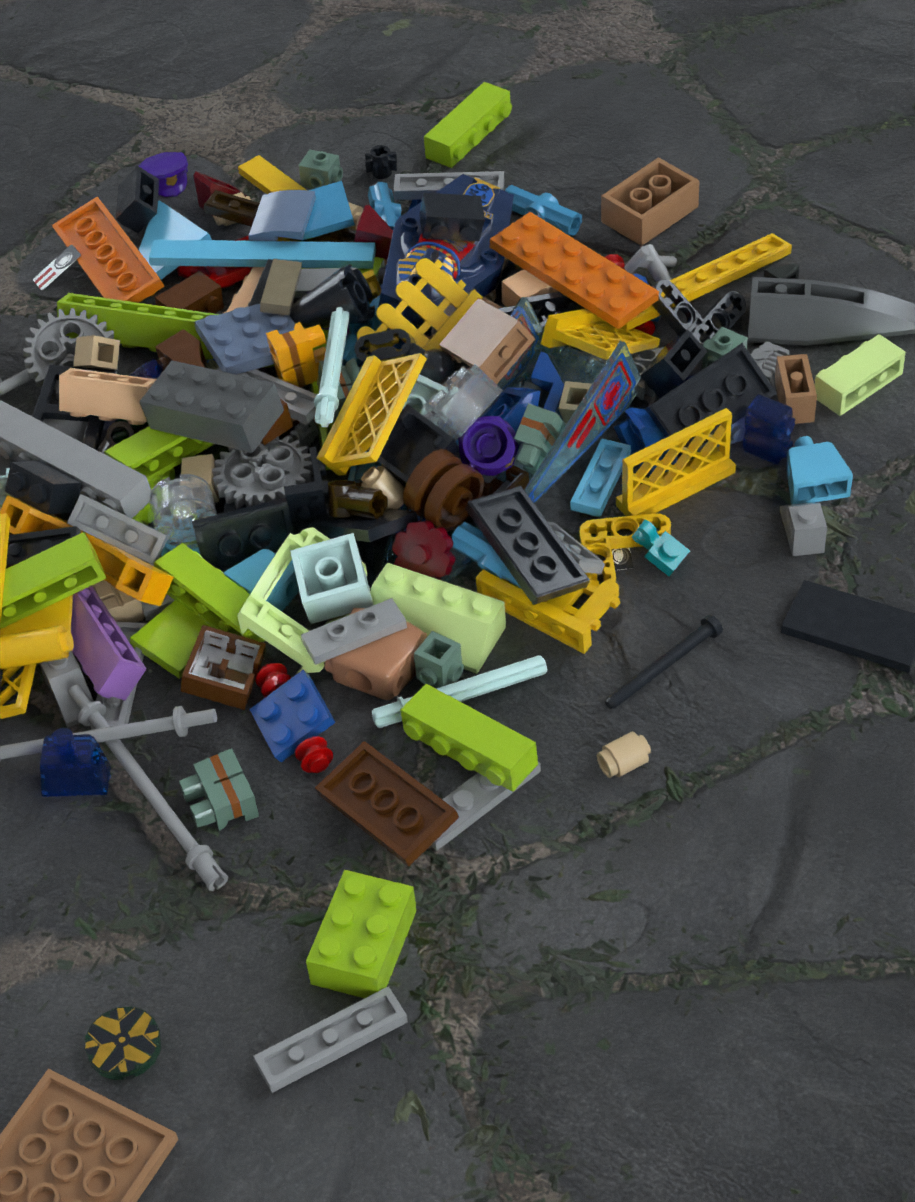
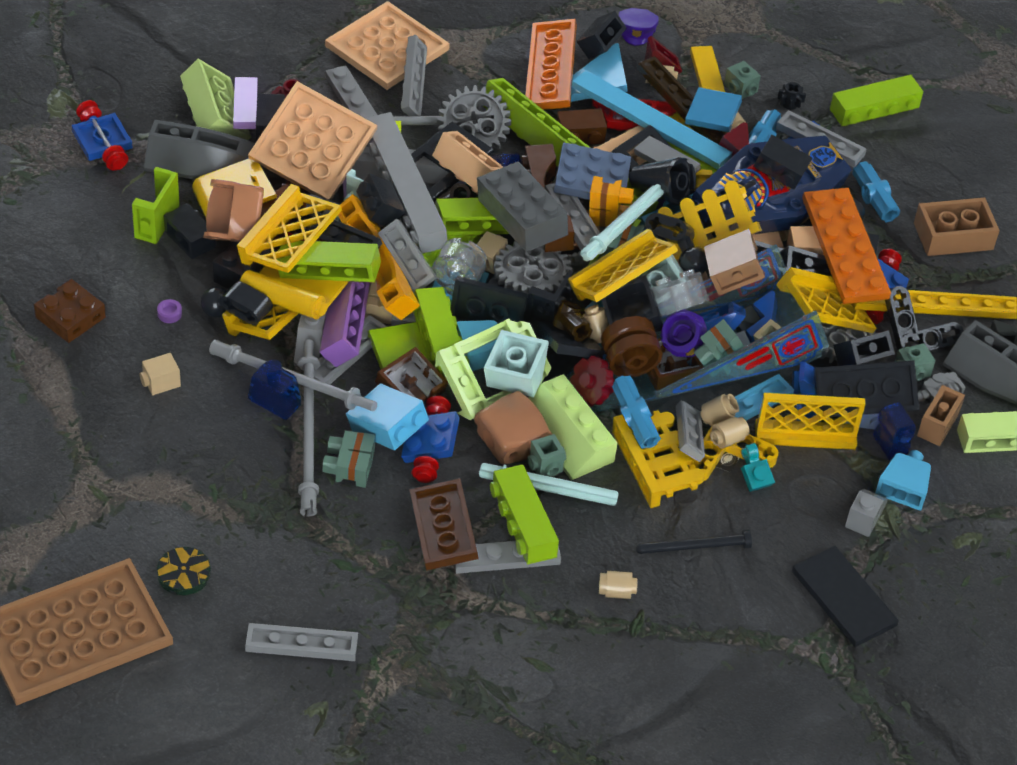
camera: 25 degrees right, 0 degrees up
sticker [33,245,81,290] -> none
tan brick [73,335,120,370] -> none
sand blue slope [248,190,316,241] -> none
dark tan tile [260,259,302,316] -> none
light grey plate [301,598,407,665] -> none
lime brick [306,870,417,998] -> none
black tile [465,486,590,605] -> none
light grey piece [624,244,677,283] -> none
none -> medium azure brick [346,383,429,451]
none -> tan brick [700,394,739,426]
none -> tan brick [710,417,749,449]

